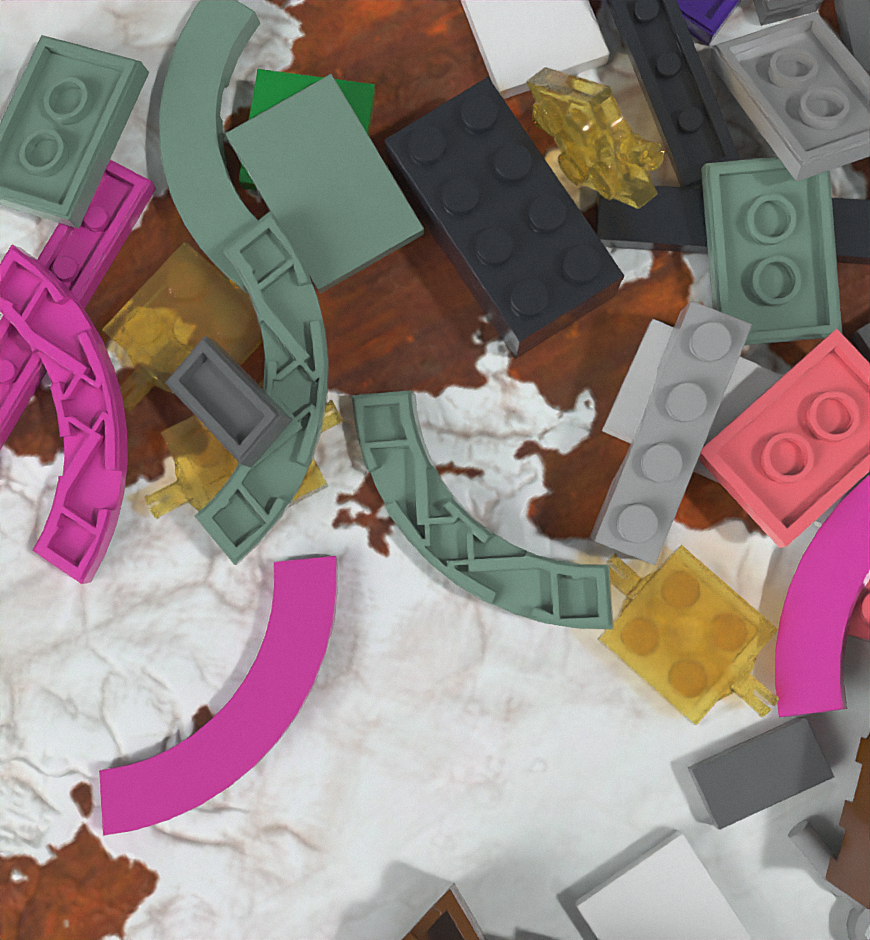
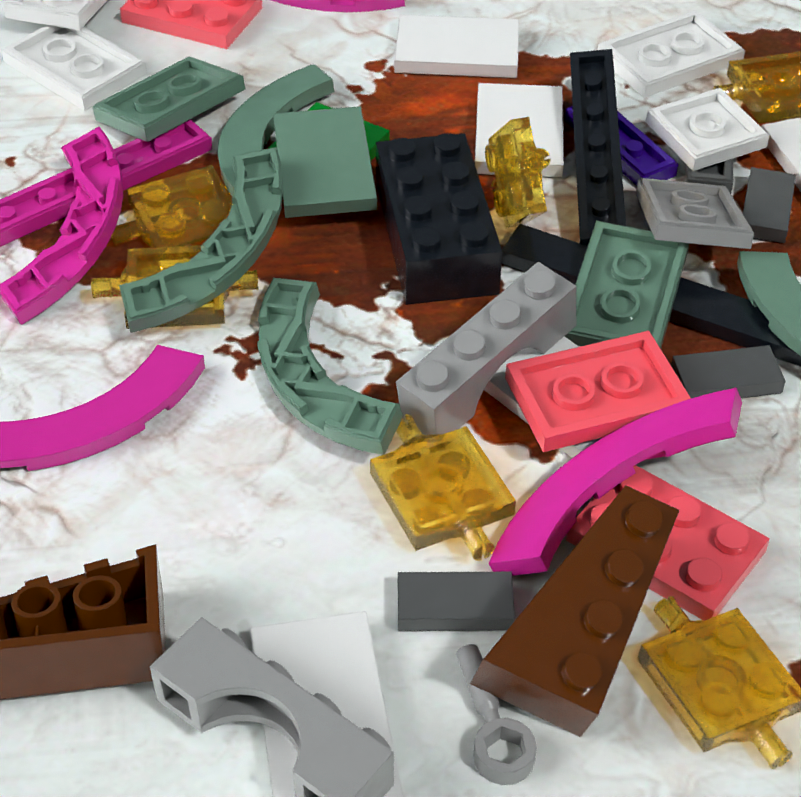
camera: 20 degrees right, 35 degrees down
dark grey tile [165,336,292,468] -> none

